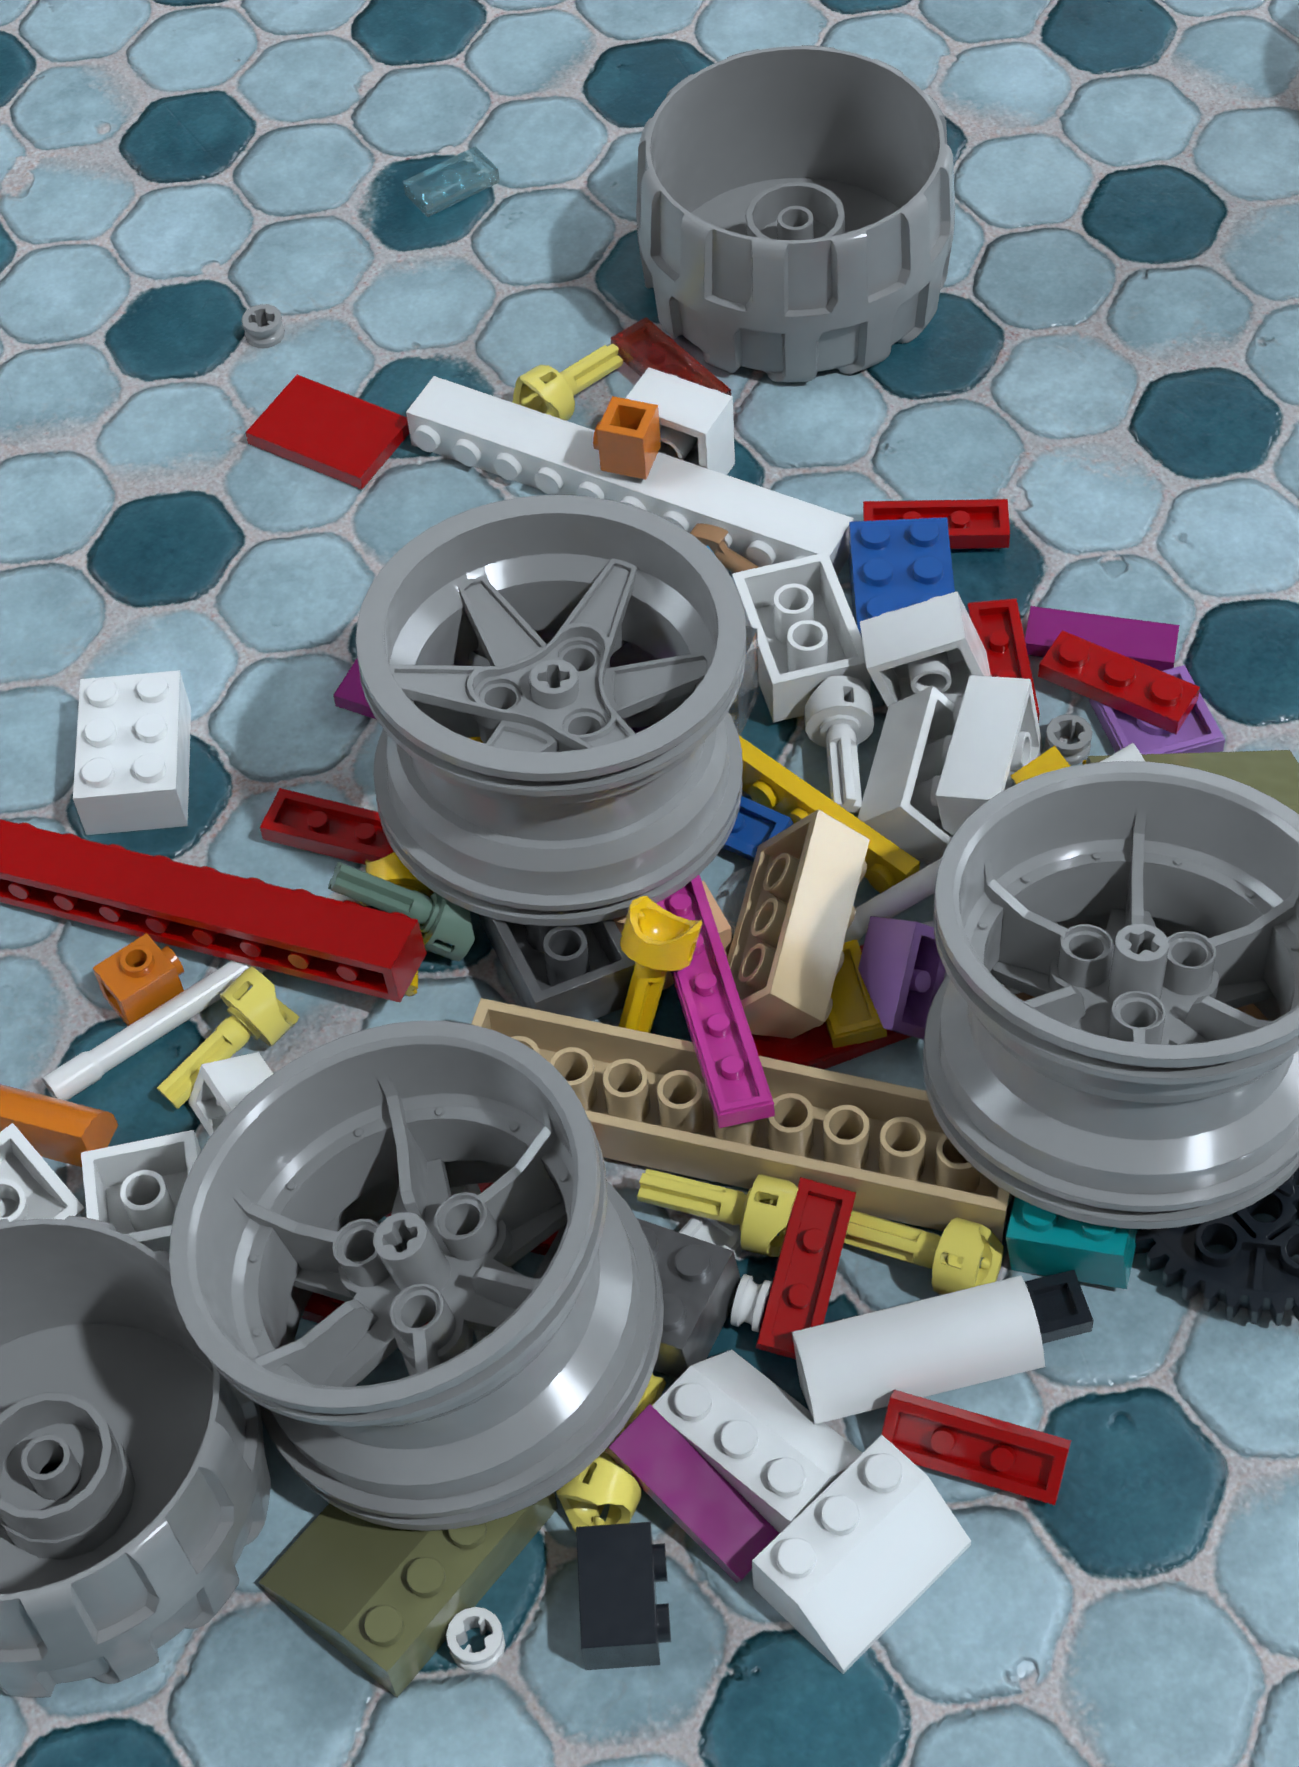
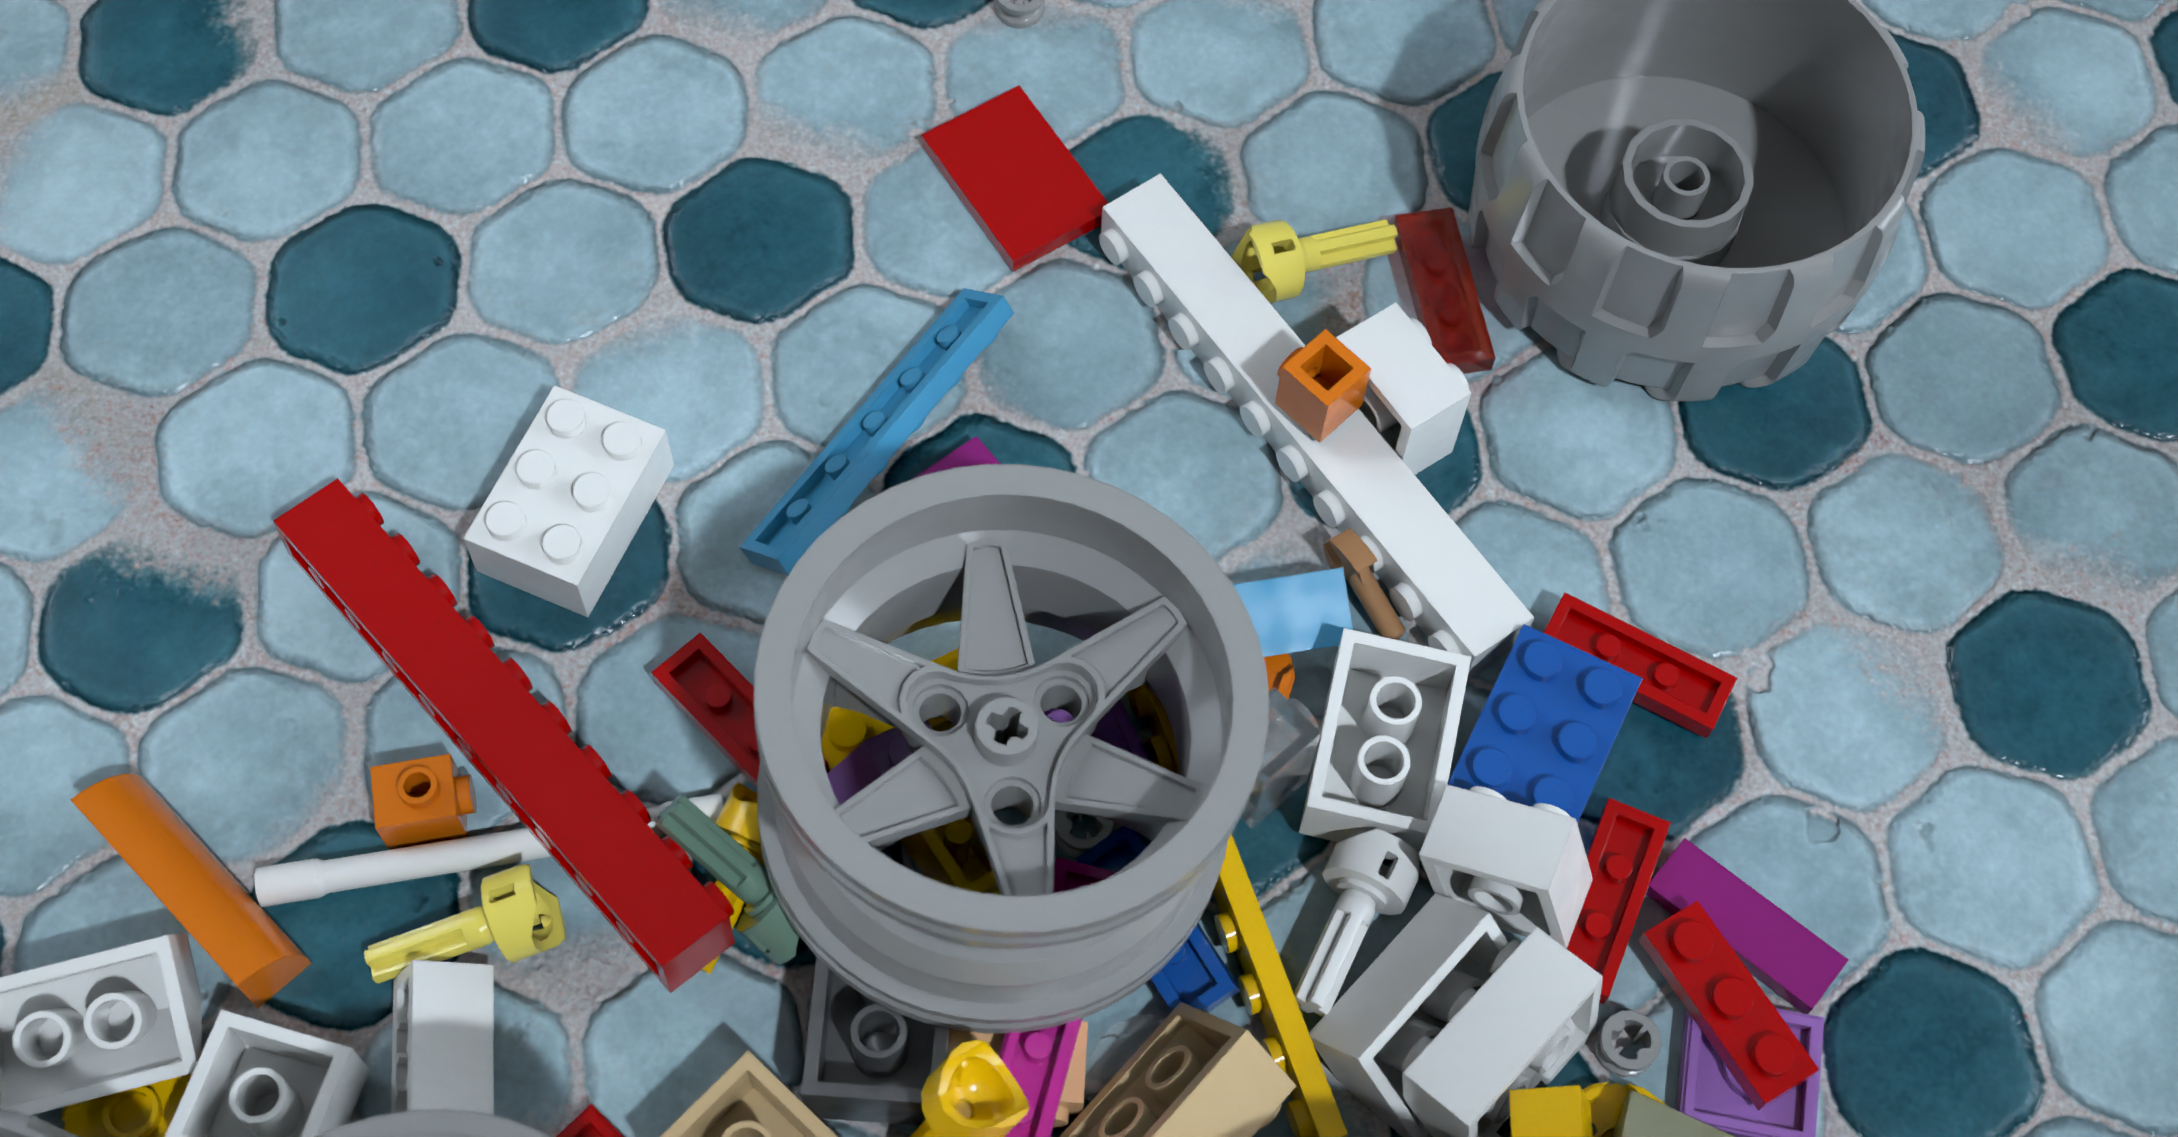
camera: 20 degrees right, 10 degrees up
none -> dark azure plate [739,288,1014,576]

